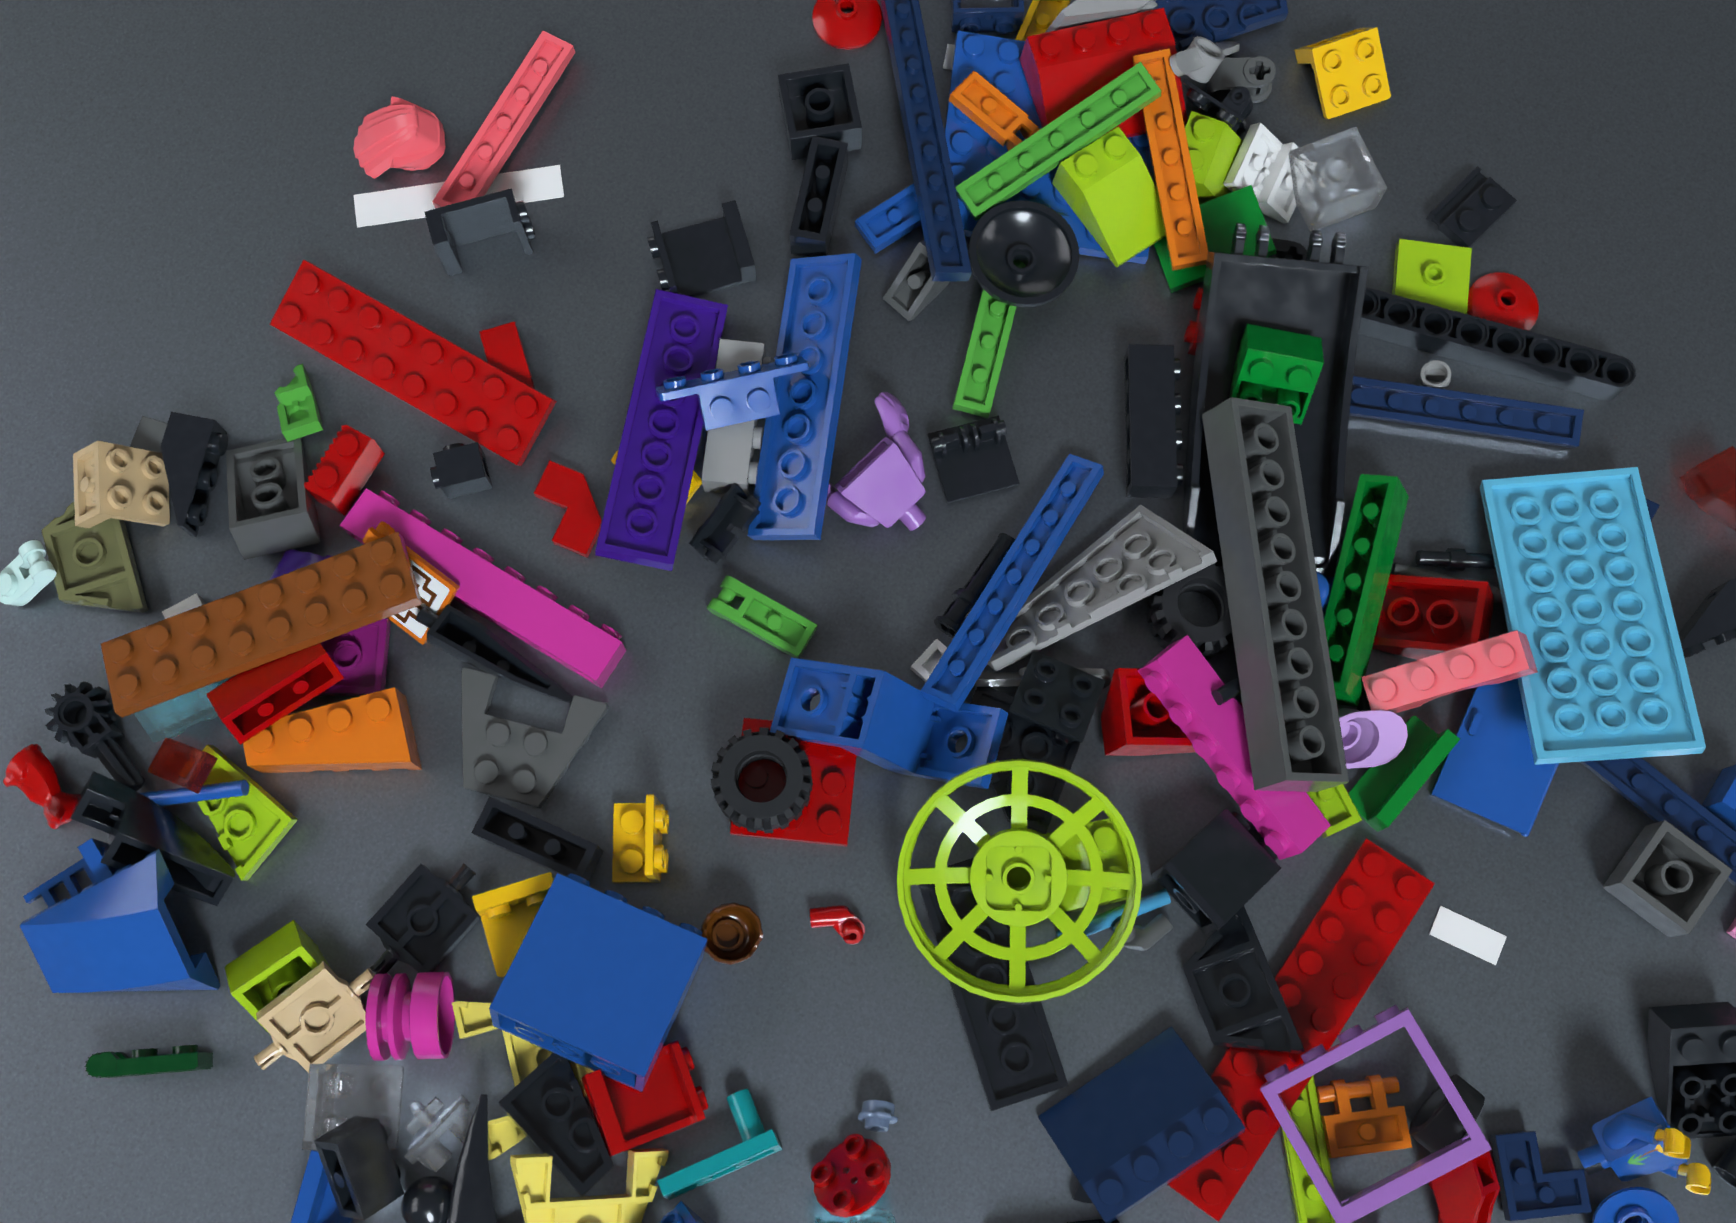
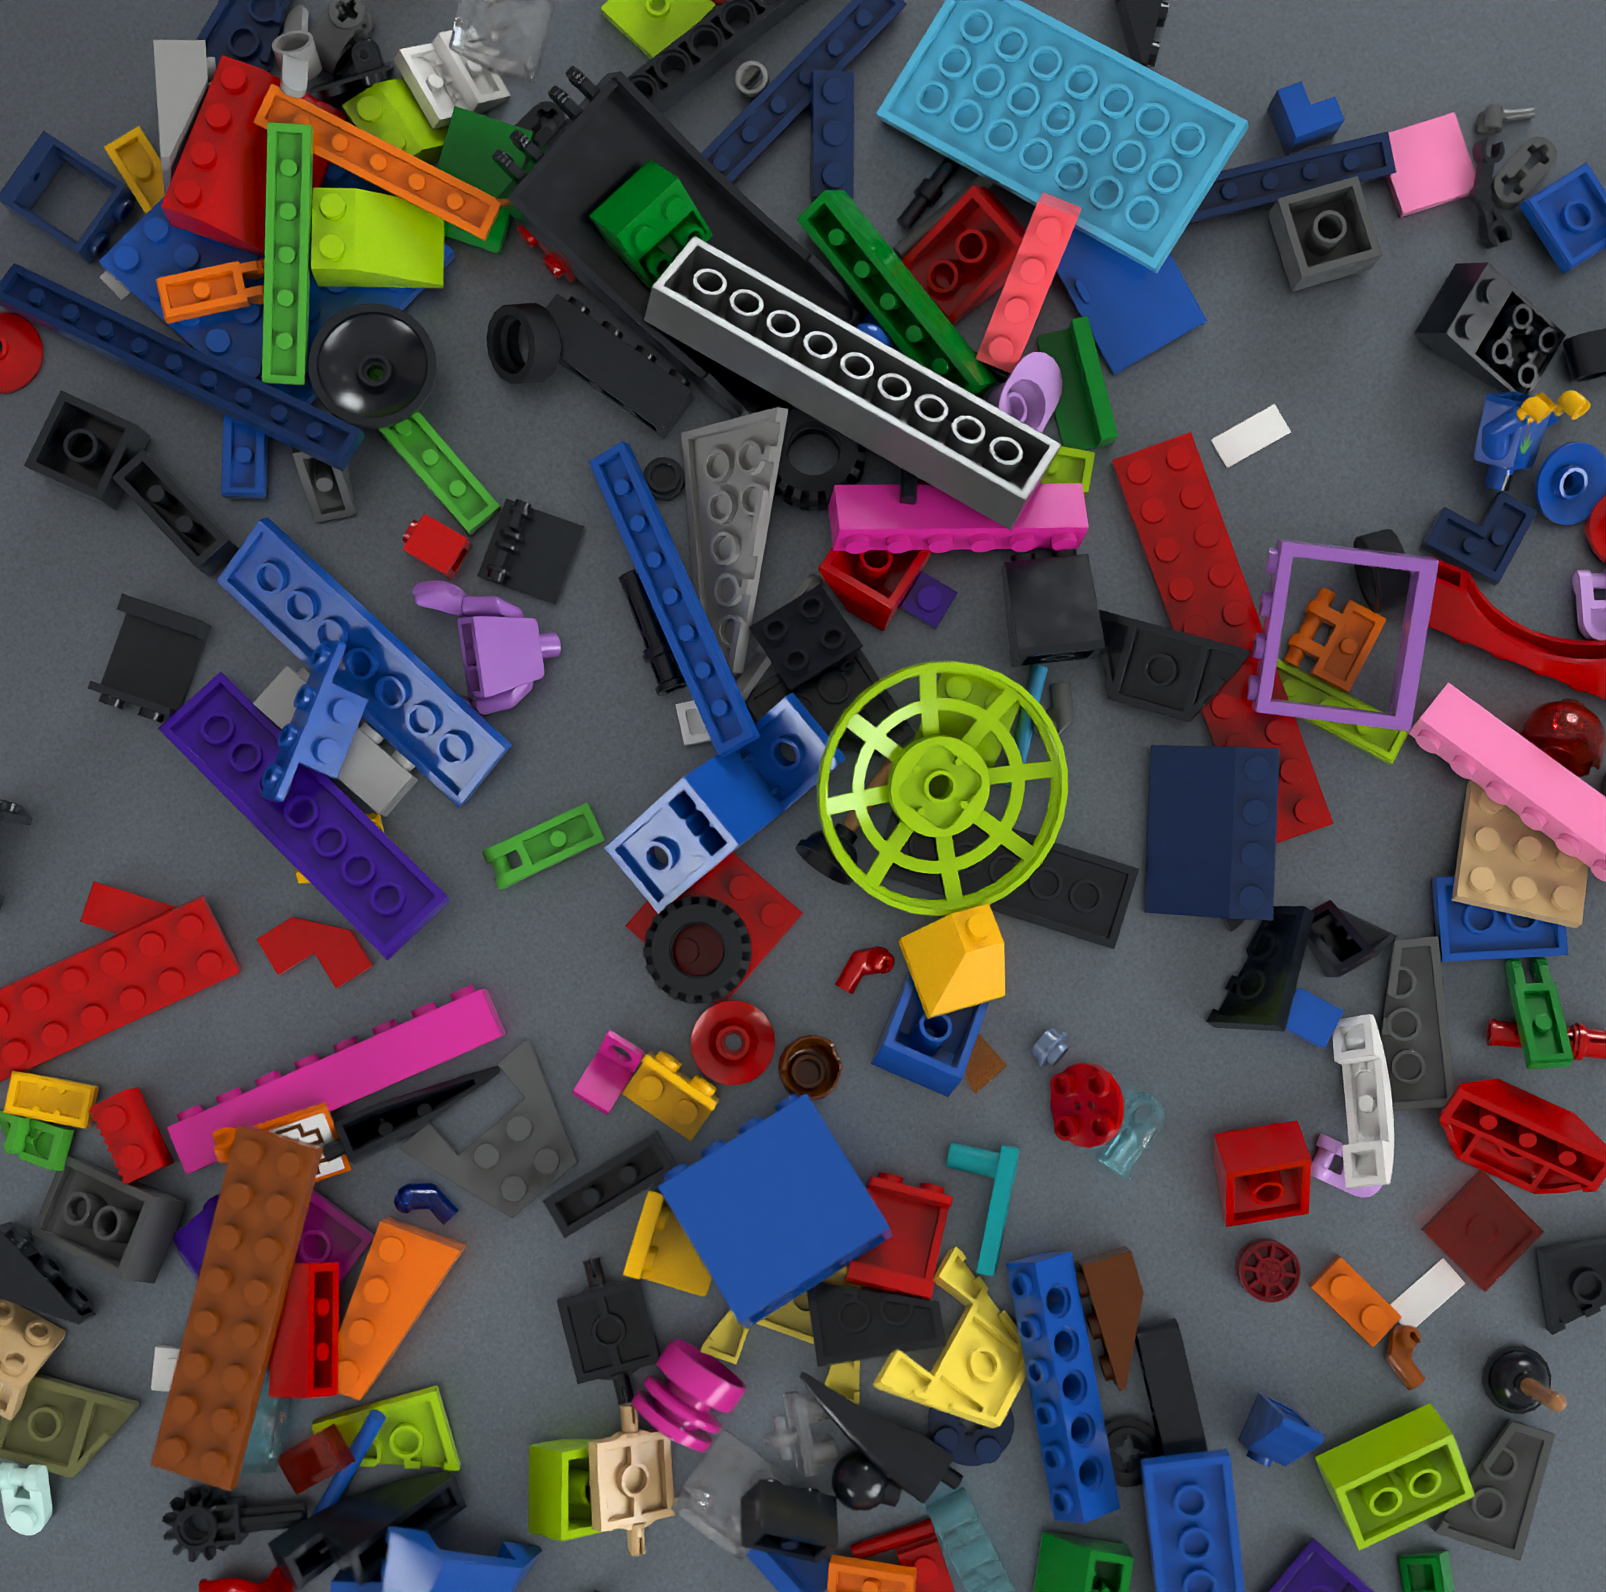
camera: 55 degrees left, 10 degrees up
black brick [430,442,493,499] -> none
black hinge [689,483,761,564] -> none
none -> yellow plate [3,1070,99,1129]
none -> clear blue arm [394,1183,459,1225]
none -> red brick [403,513,473,581]
none -> black tyre [486,303,561,384]
none -> dark pink bracket [572,1030,645,1115]
none -> black plate [643,457,685,499]
none -> red dish [690,1000,775,1085]
none -> black piece [795,758,893,885]
none -> dark blue plate [810,70,854,199]
none -> blue slope [871,970,989,1097]
none -> yellow slope [898,904,1005,1019]
none -> dark purple plate [900,572,958,630]
none -> clear orange tile [965,1033,1007,1094]

